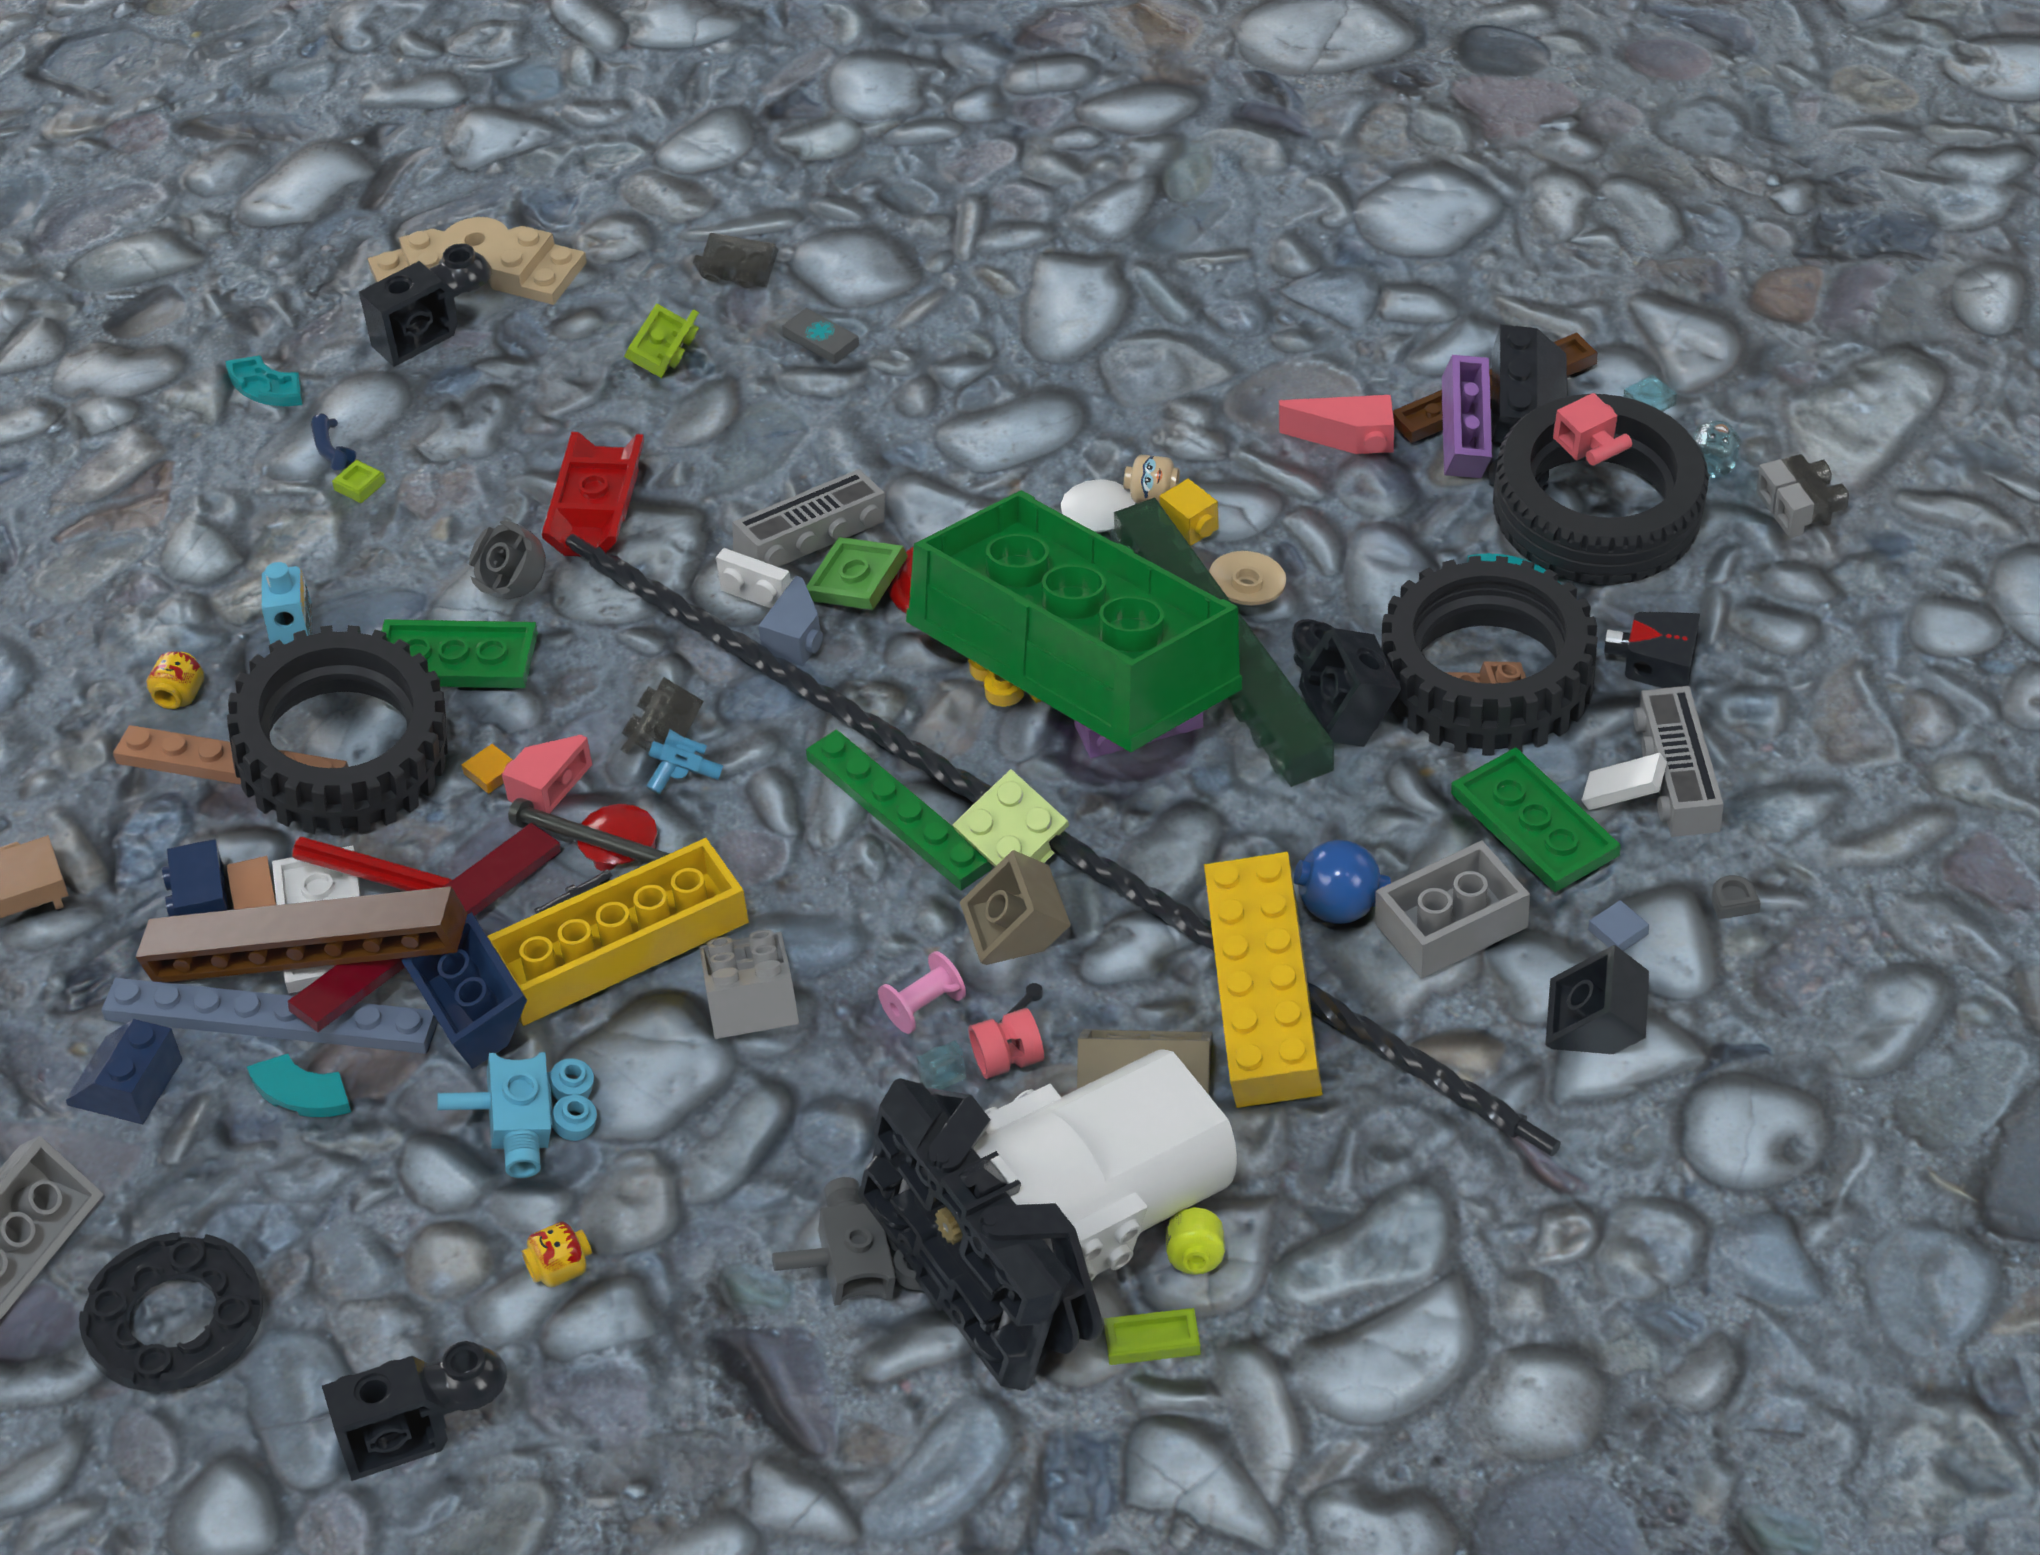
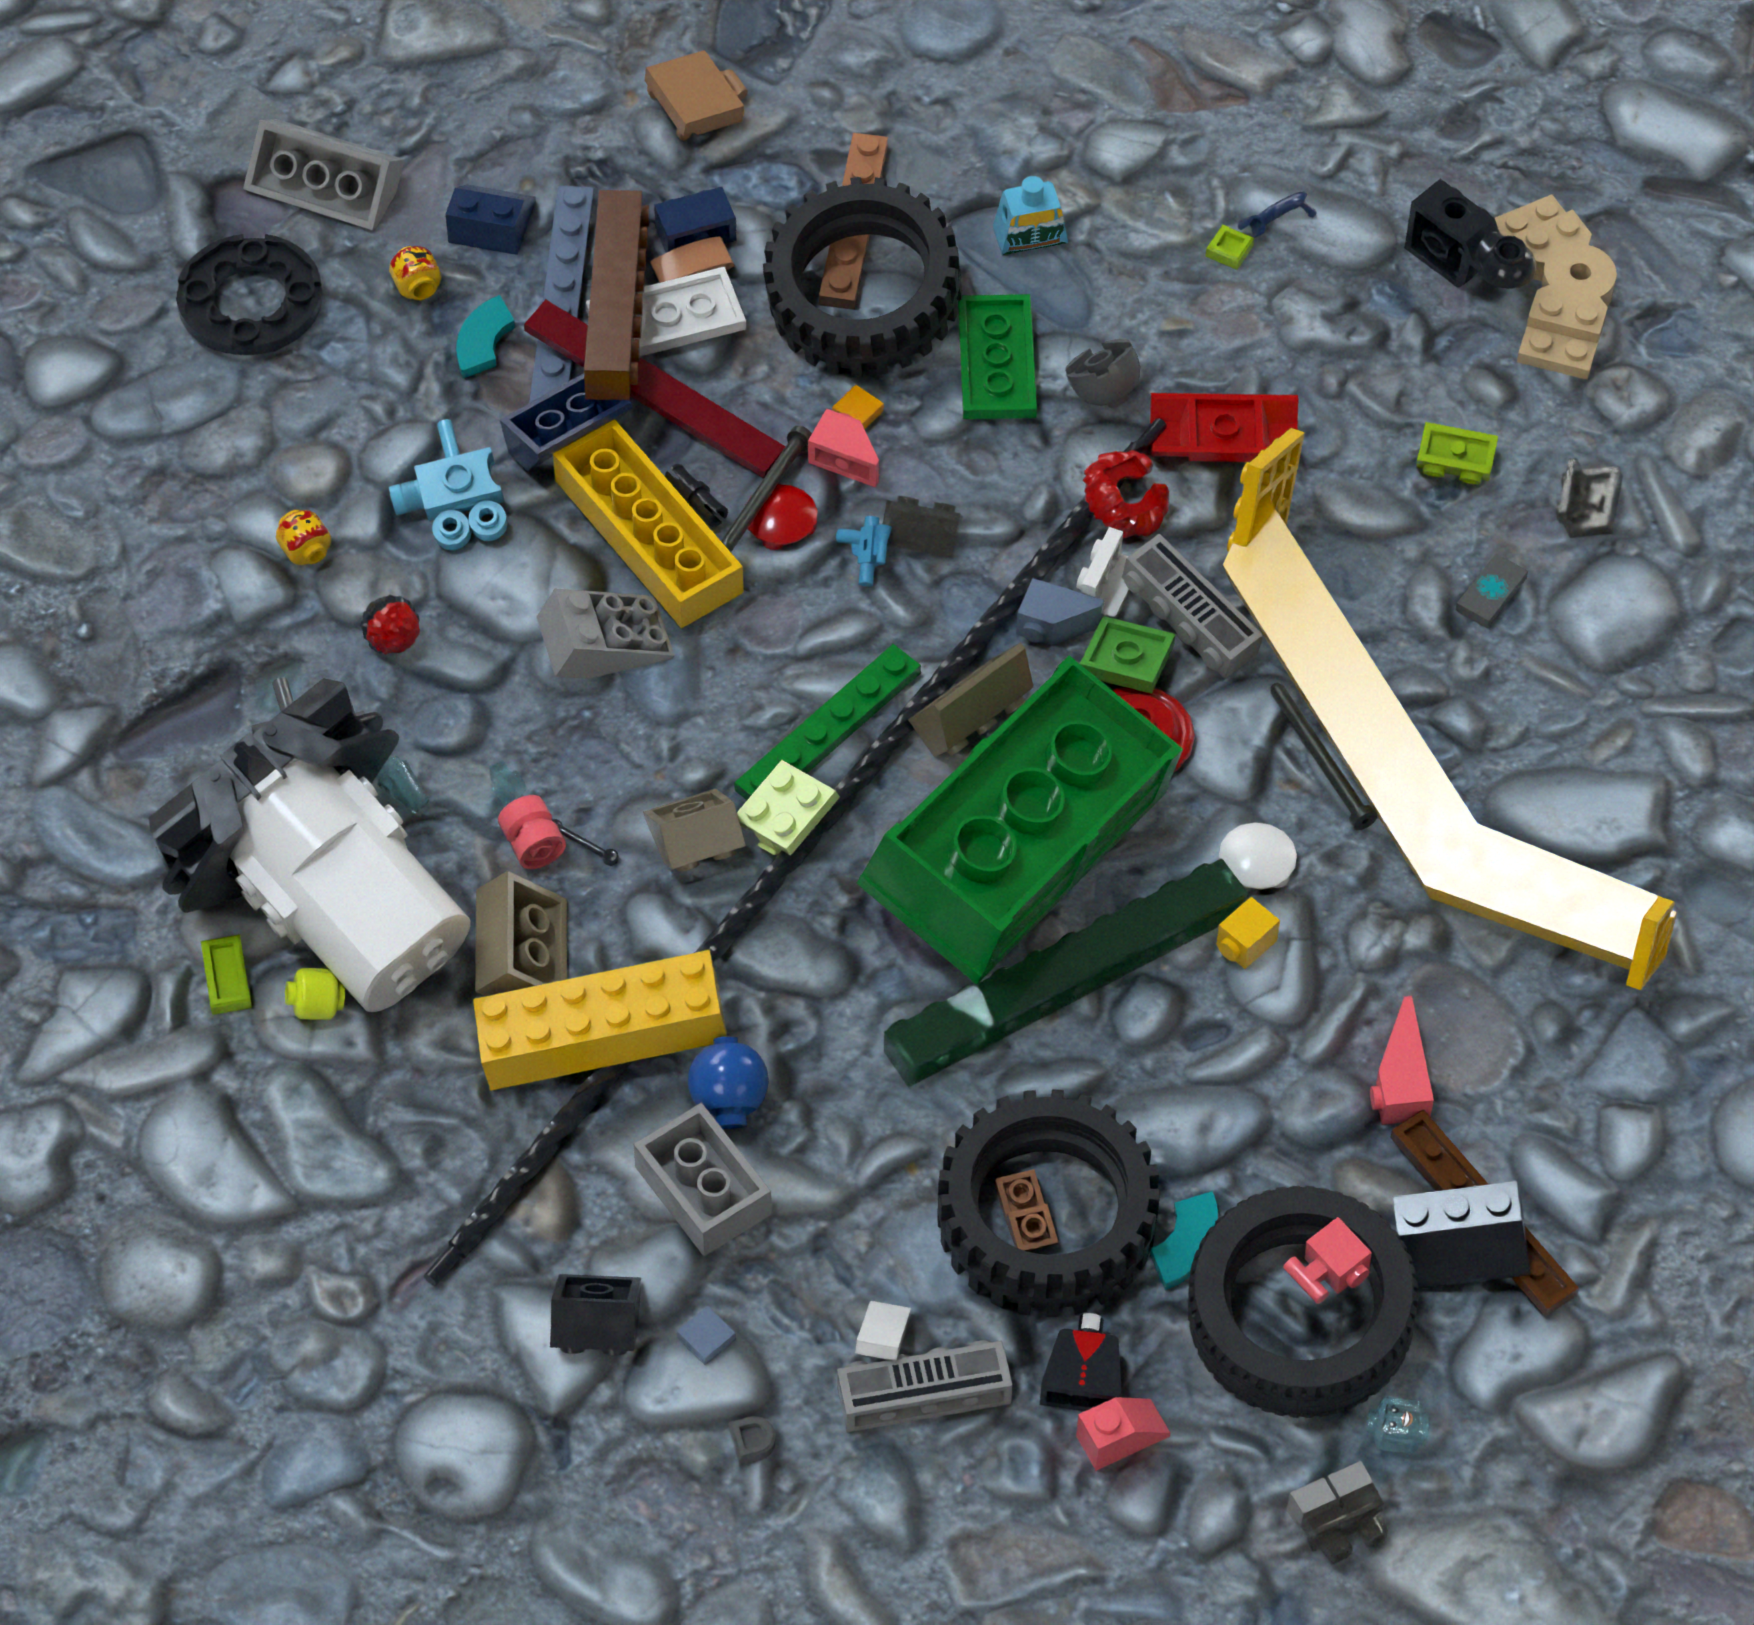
camera: 80 degrees right, 10 degrees up
yellow head [146,651,204,709] -> none
teal tile [225,355,303,407] -> none
red axle [292,837,452,891] -> none
black brick [322,1341,507,1481] -> none
bright pink piece [878,951,966,1034] -> none
tan head [1123,455,1180,505] -> none
tan dish [1209,551,1286,605] -> none
black brick [1292,619,1401,747] -> none
medium lavender brick [1442,355,1492,478] -> none
green plate [1451,747,1621,893] -> none
clear light blue plate [1624,374,1677,411] -> none
none -> red piece [360,594,420,655]
none -> yellow head [389,246,442,300]
none -> dark tan slope [908,642,1034,757]
none -> coral slope [1076,1397,1171,1471]
none -> red piece [1083,450,1169,538]
none -> piece [1223,428,1677,990]
none -> pearl dark grey bar [1270,683,1377,830]

